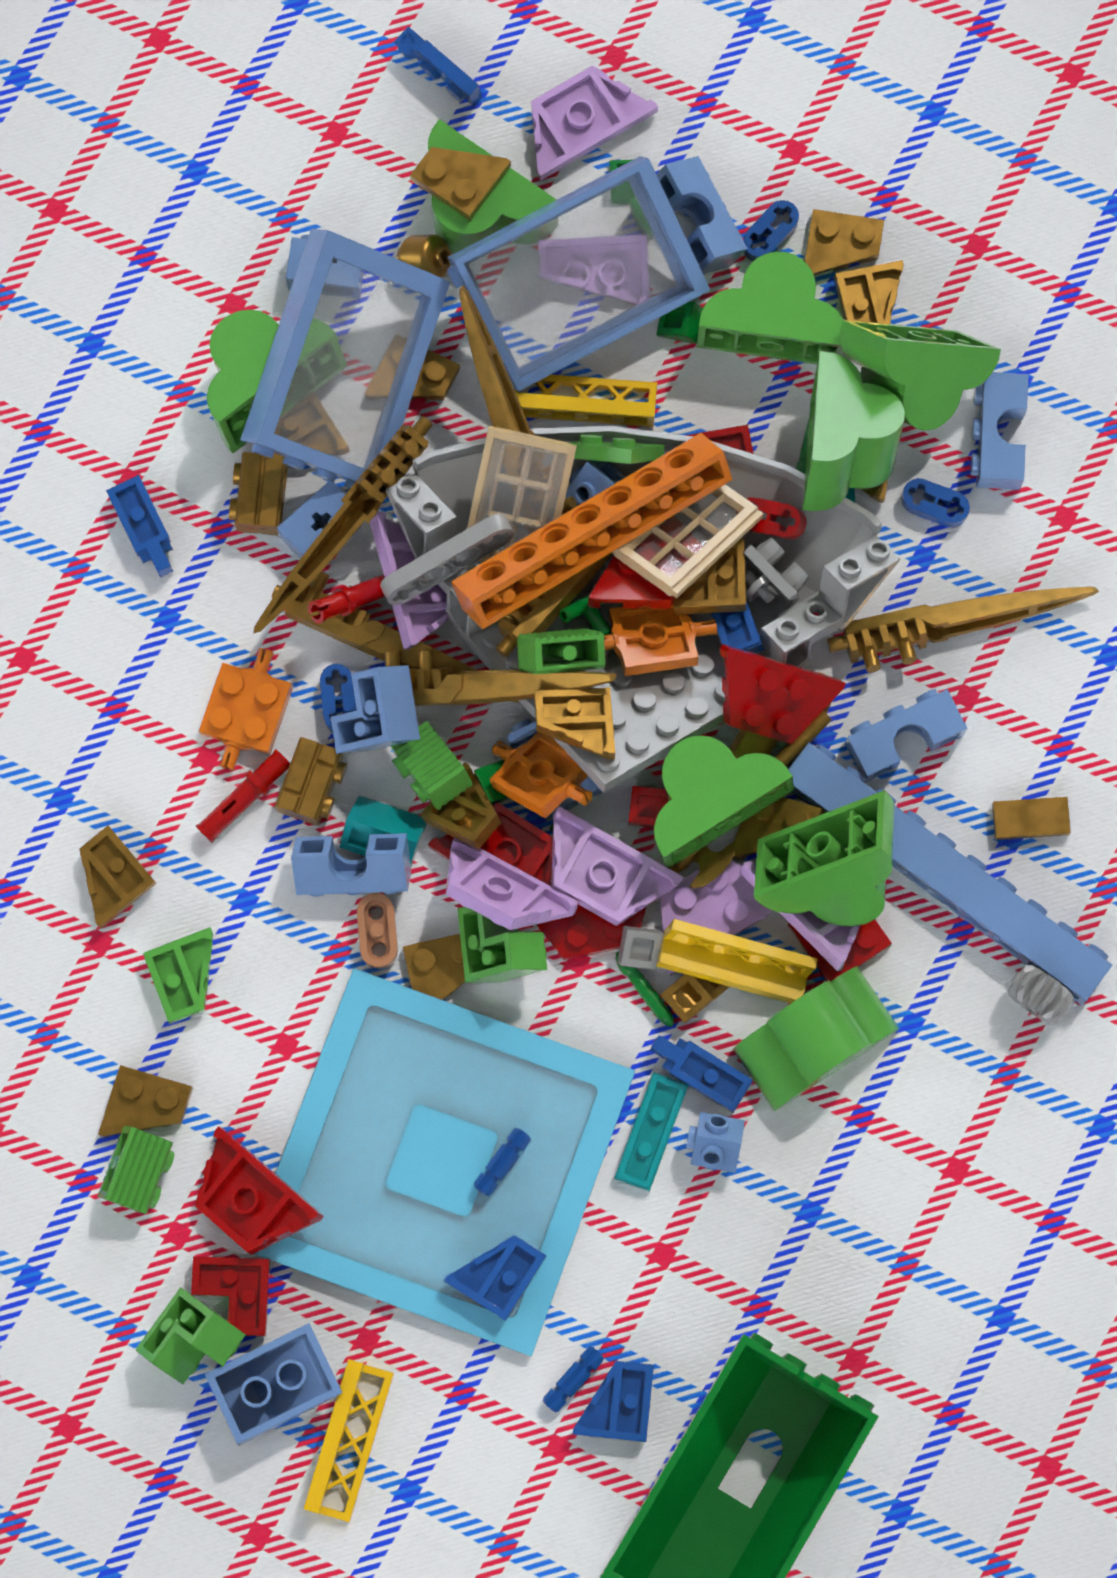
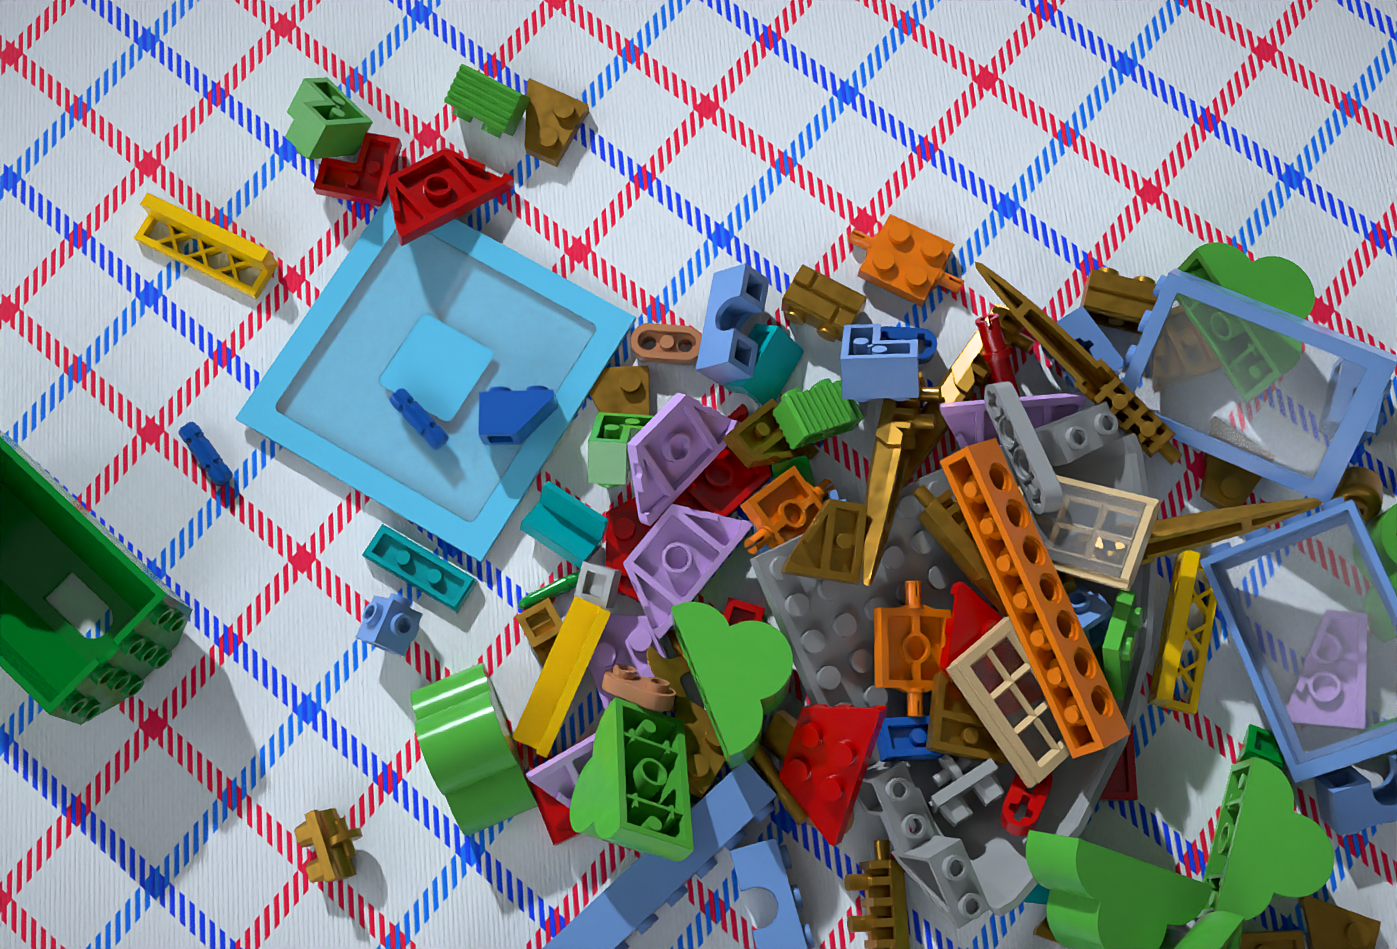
camera: 105 degrees right, 5 degrees down
pearl gold wing [79,825,157,929] -> none
blue hinge [106,475,173,578] -> none
bright green wing [143,927,214,1024] -> none
red pin [195,749,290,843] -> none
medium blue slope [205,1323,342,1446] -> none
blue wing [443,1235,547,1321] -> none
bright green brick [517,628,605,675] -> none
green piece [559,594,612,635] -> none
blue wing [573,1361,654,1442] -> none
blue hinge [650,1035,753,1113] -> none
blue beam [743,200,799,261] -> none
none -> pearl gold hips [294,808,363,883]
none -> blue slope [478,385,558,445]
none -> teal panel [520,481,609,569]
none -> nougat plate [601,664,676,711]

